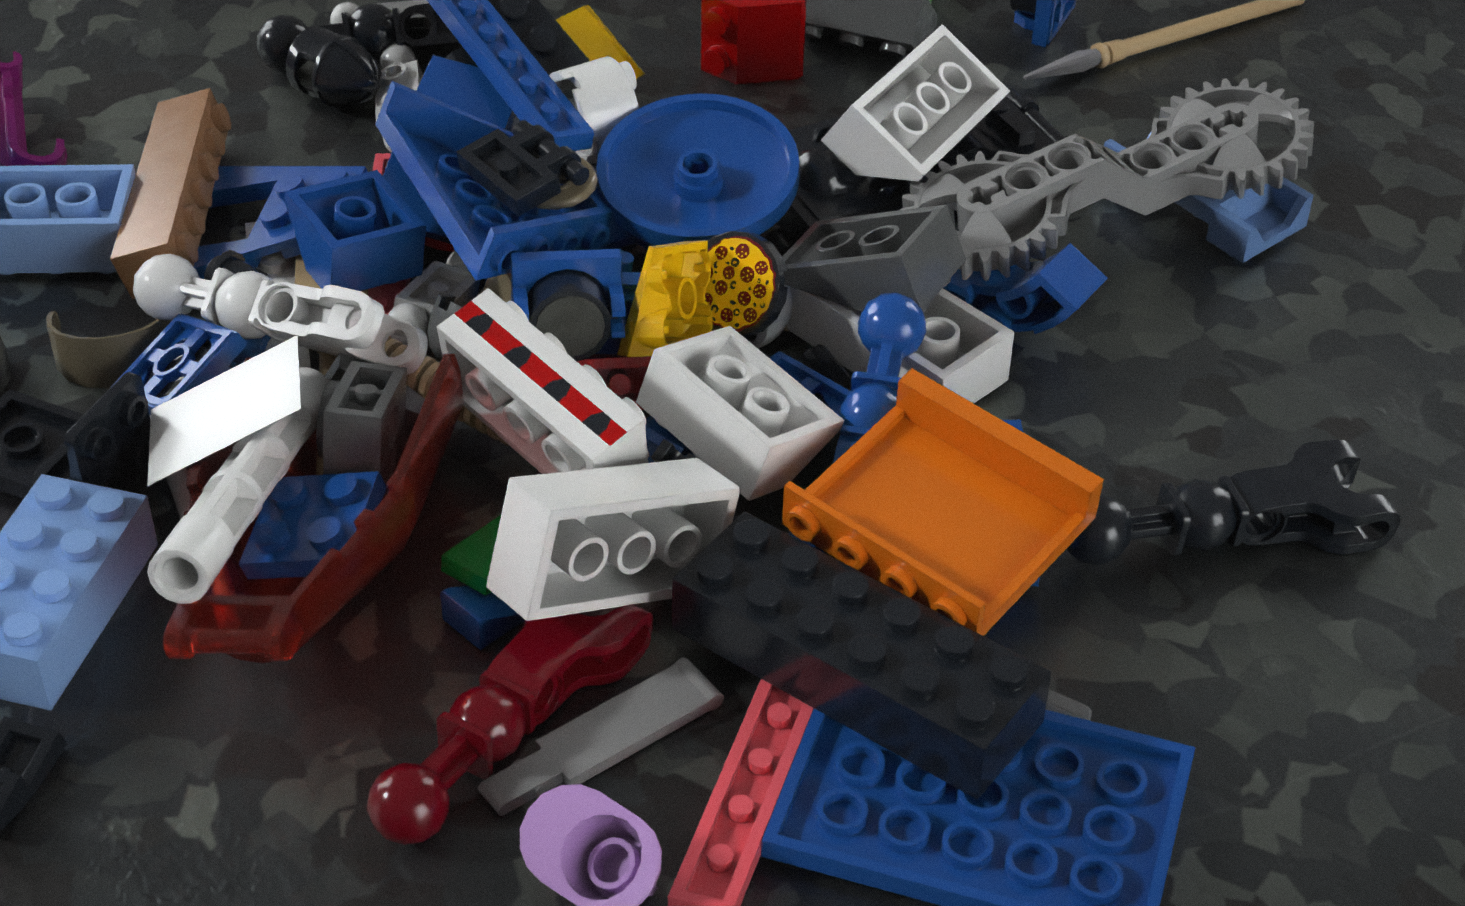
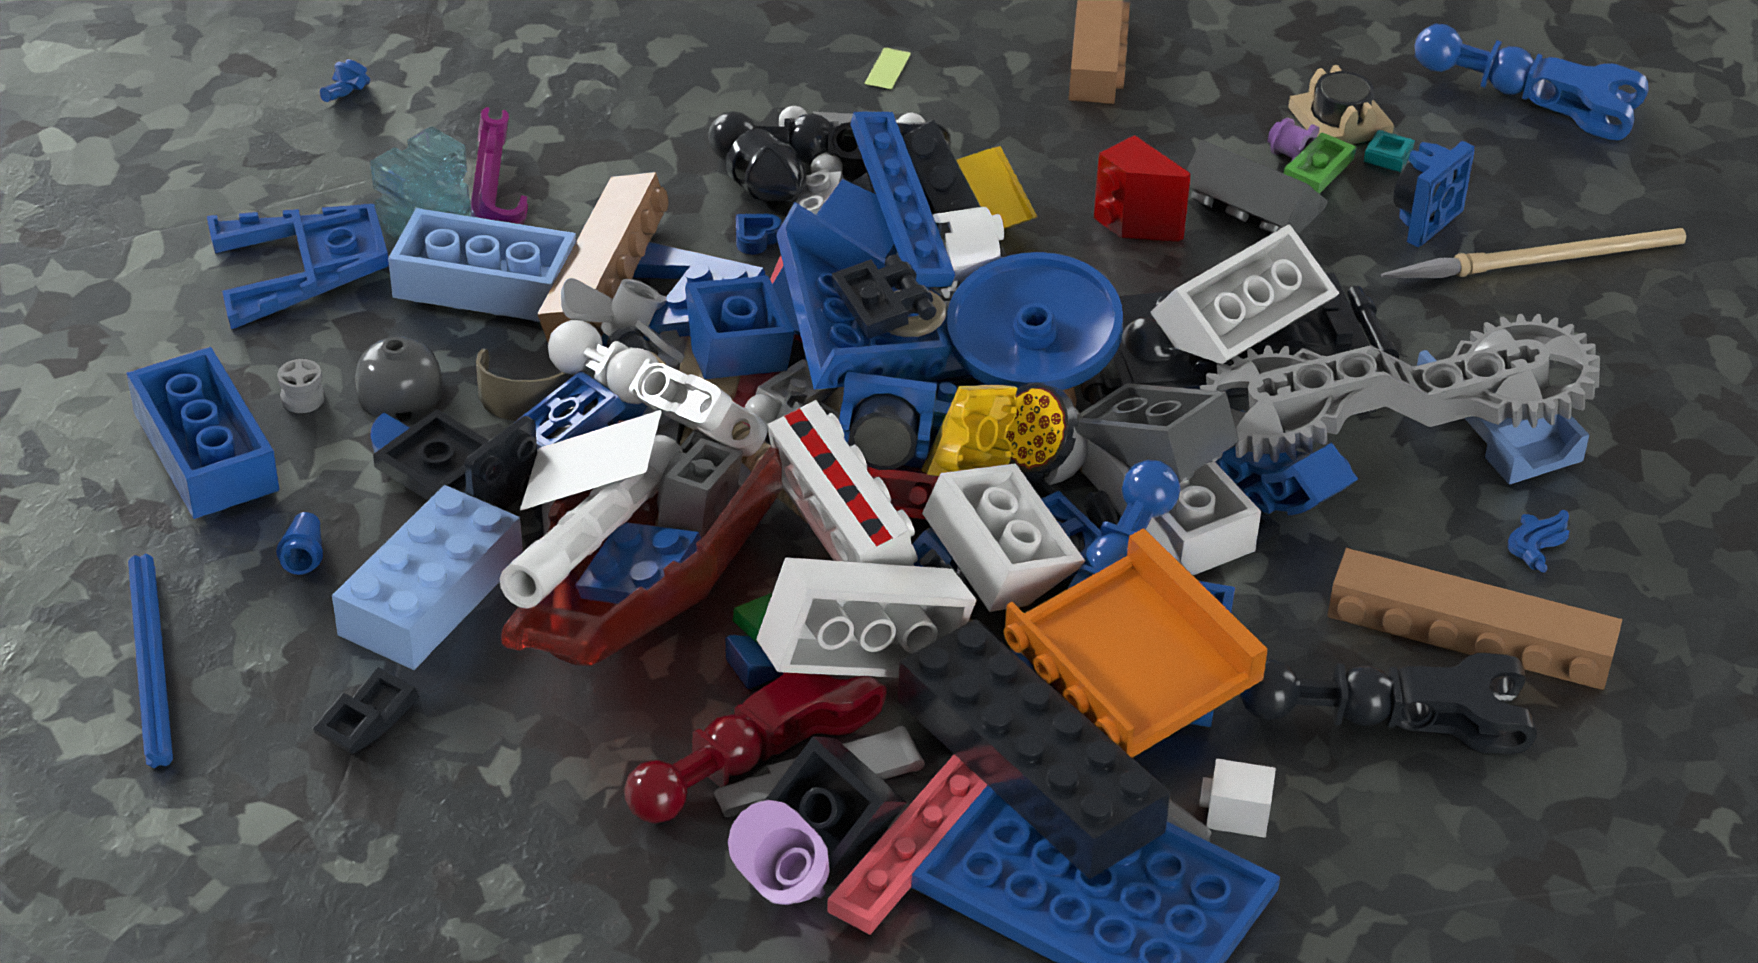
camera: 15 degrees right, 0 degrees up
none -> light grey piece [561,278,685,363]
none -> blue tile [736,214,783,255]
none -> black slope [764,737,907,880]
none -> white brick [1199,759,1276,838]
none -> medium nougat brick [1327,548,1623,690]
none -> blue piece [1507,510,1570,573]

